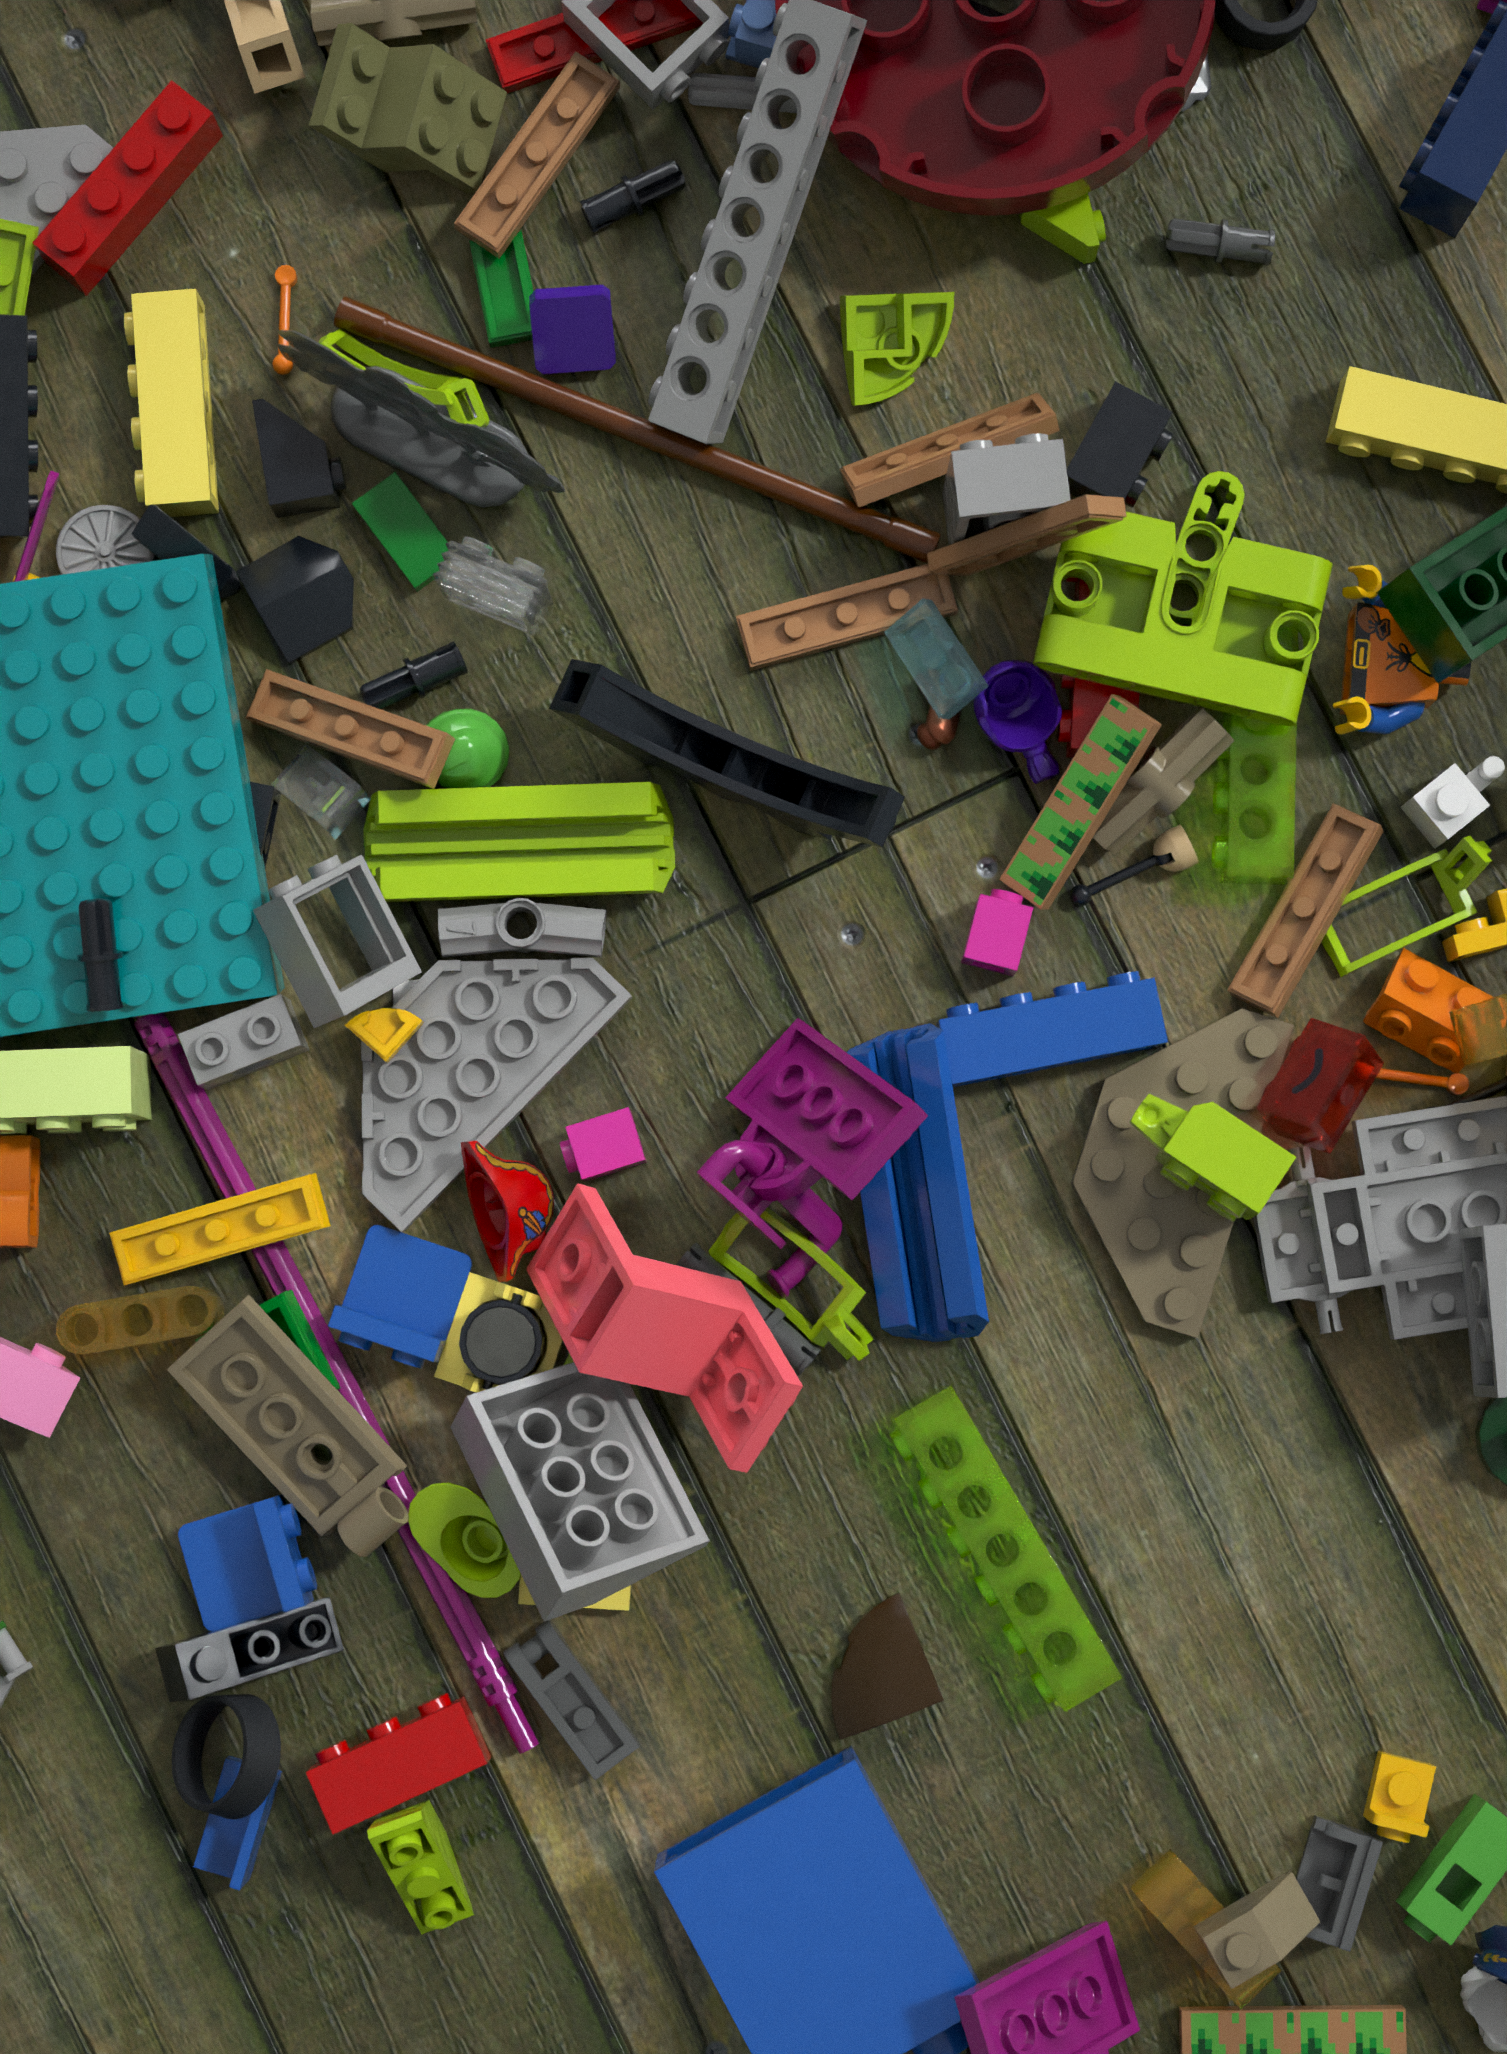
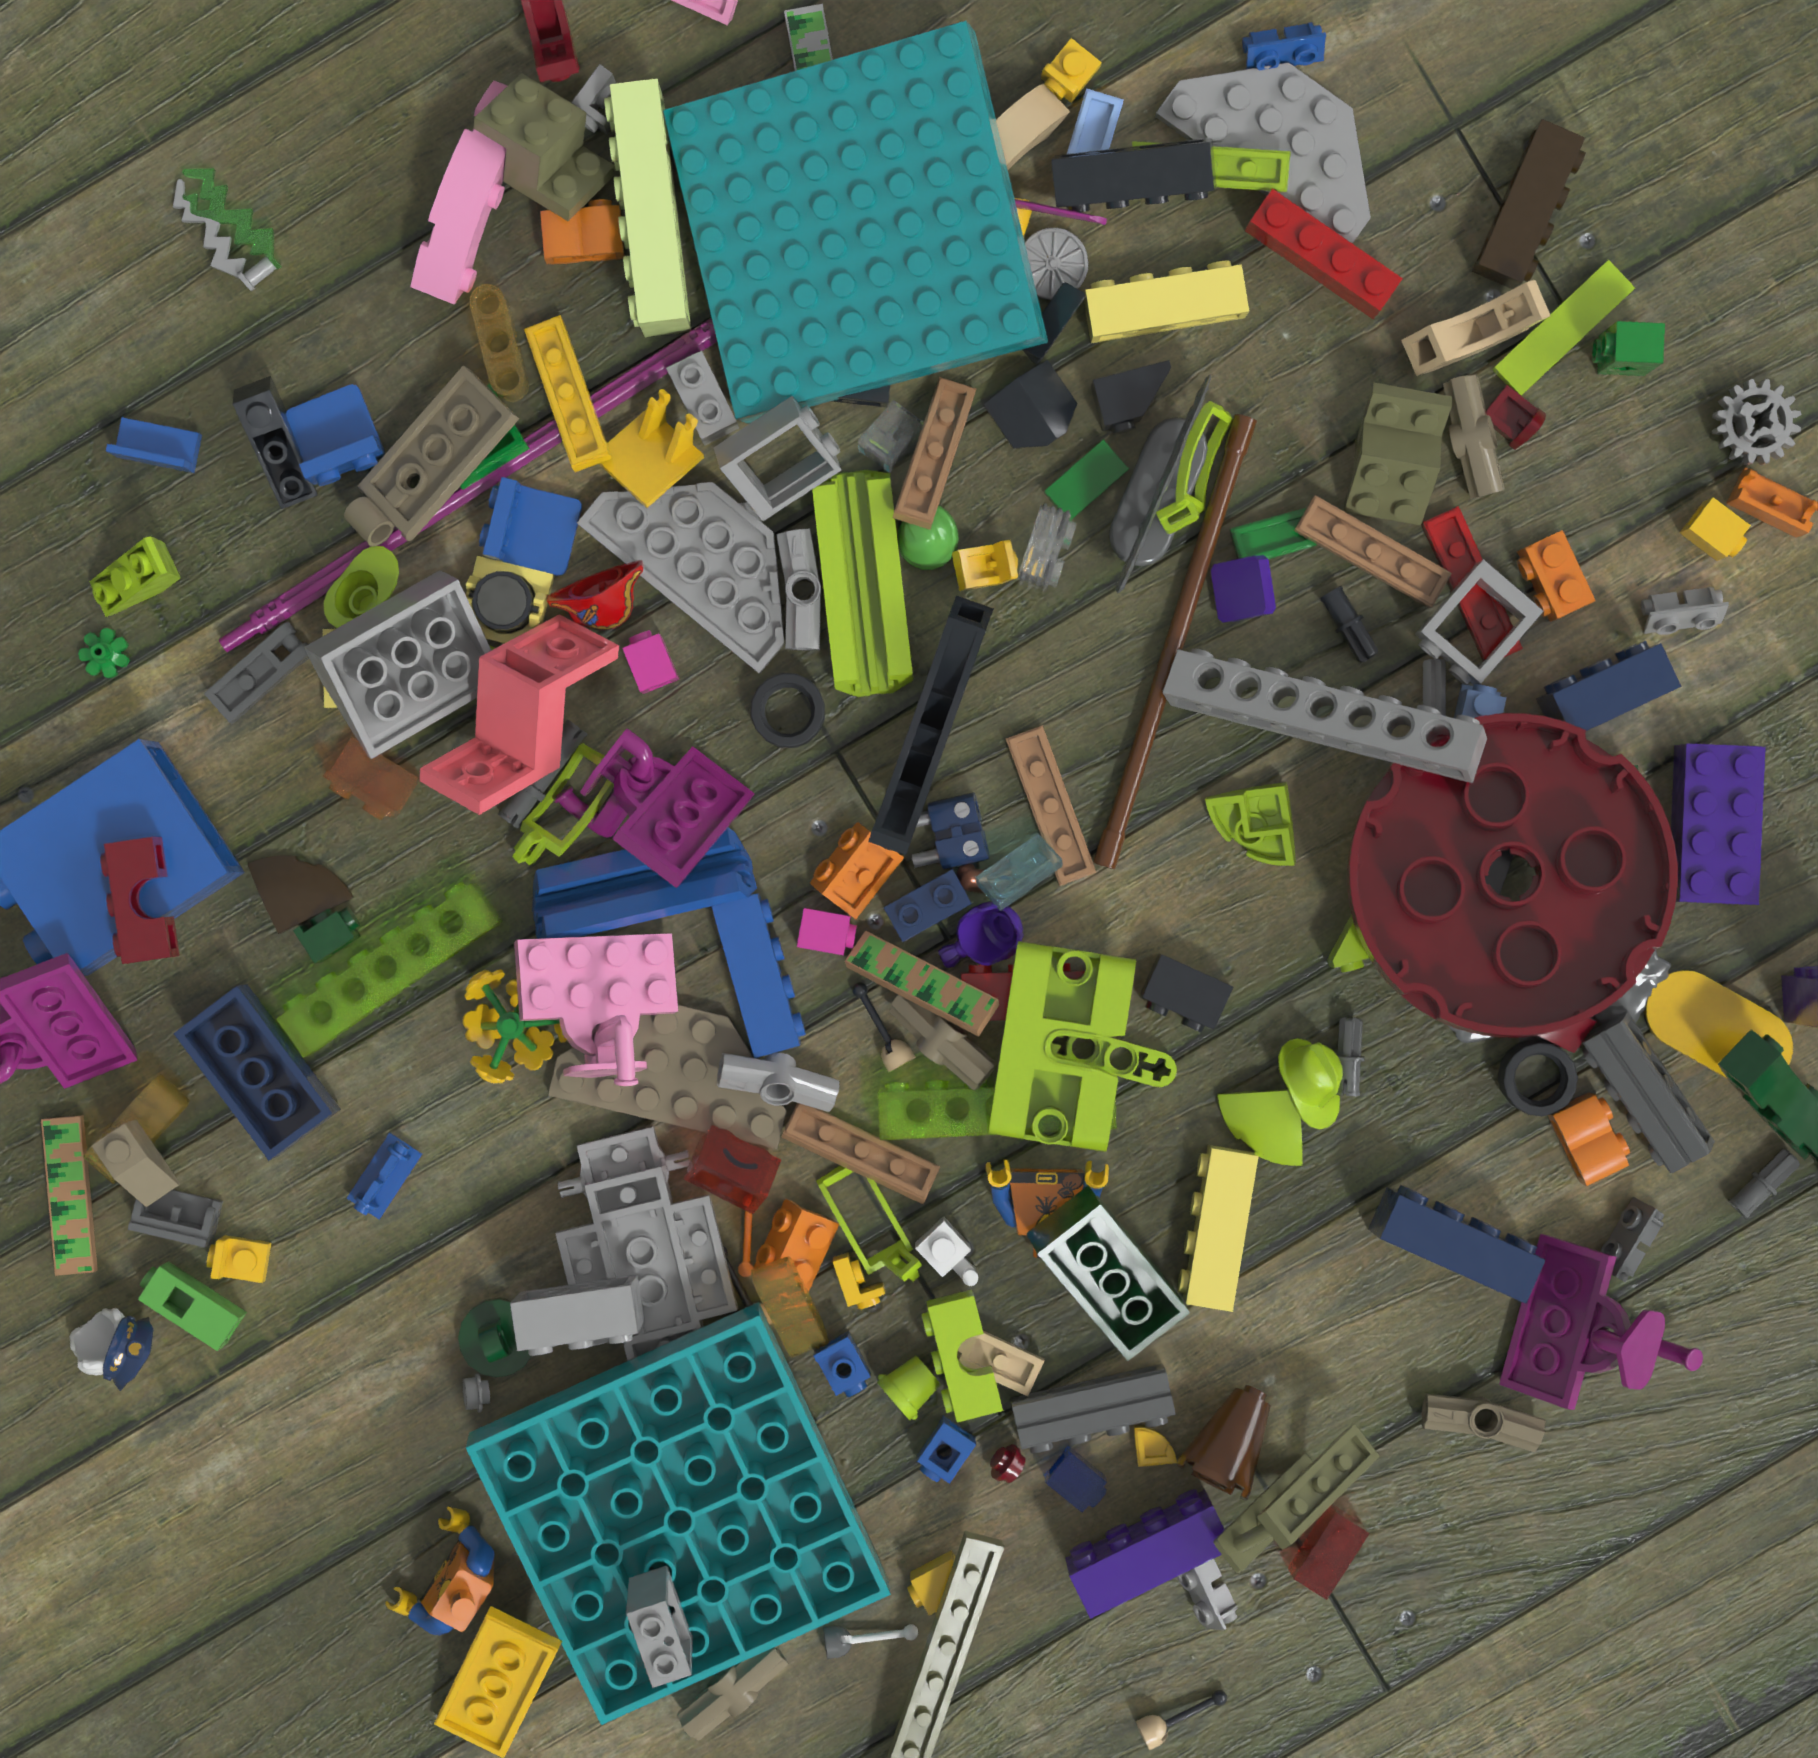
camera: 85 degrees right, 5 degrees up
black axle [77,898,123,1012] -> none
black tyre [172,1694,281,1819] -> none
orange hinge [272,265,297,375] -> none
red brick [306,1693,491,1834] -> none
yellow tile [345,1008,424,1063] -> none
black axle [359,641,468,709] -> none
medium nougat tile [840,393,1060,508] -> none
medium nougat tile [927,494,1127,576] -> none
light grey brick [942,433,1070,545] -> none
lime hinge [1129,1094,1296,1222] -> none
none -> green plant [78,628,130,678]
none -> dark red arch [100,837,180,964]
none -> dark blue brick [173,984,341,1161]
none -> dark green brick [293,907,361,964]
none -> clear orange bracket [323,737,420,820]
none -> blue hinge [347,1133,422,1220]
none -> yellow plant [462,969,567,1083]
none -> bright pink plate [514,933,678,1086]
none -> yellow plate [599,389,704,508]
none -> light grey piece [717,1053,839,1112]
none -> black tyre [751,673,825,748]
none -> orange bracket [810,822,904,919]
none -> dark blue brick [883,869,972,942]
none -> dark blue piece [912,792,990,869]
none -> yellow bracket [952,540,1018,591]
none -> lime brick [1217,1089,1303,1166]
none -> lime piece [1278,1038,1343,1130]

